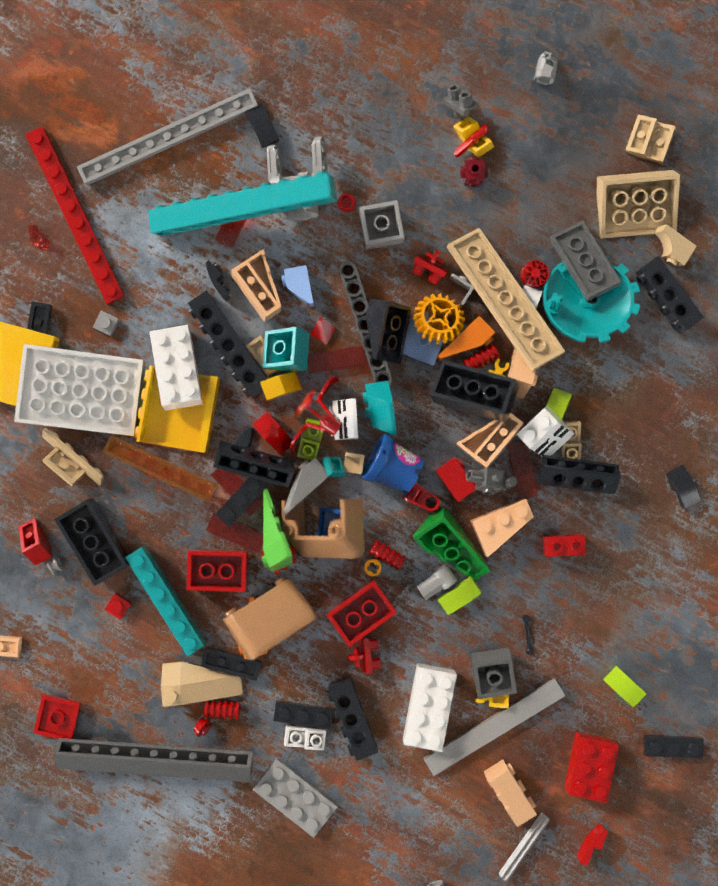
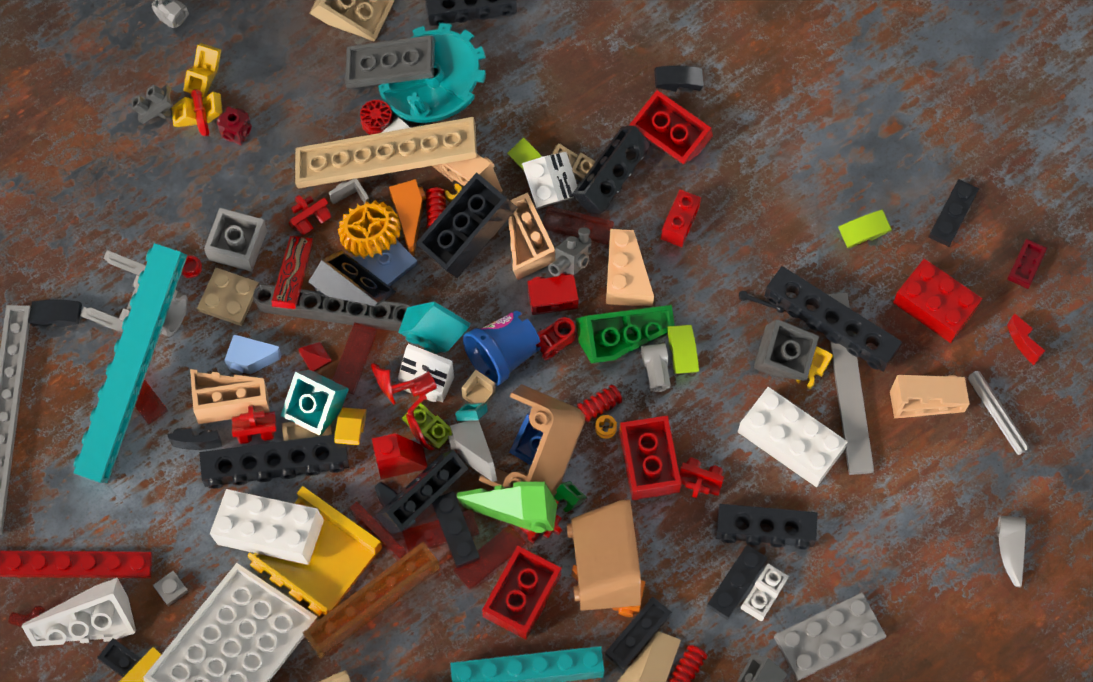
camera: 60 degrees left, 20 degrees down
none -> white wedge [22,578,136,646]
none -> yellow slope [183,43,222,98]
none -> tan plate [197,268,260,326]
none -> red hips [232,405,276,444]
none -> red tile [272,236,313,309]
none -> clear red tile [350,502,408,565]
none -> green tile [554,481,587,512]
none -> red slope [629,90,713,165]
none -> black brick [764,266,902,372]
none -> dark red plate [1007,239,1048,289]

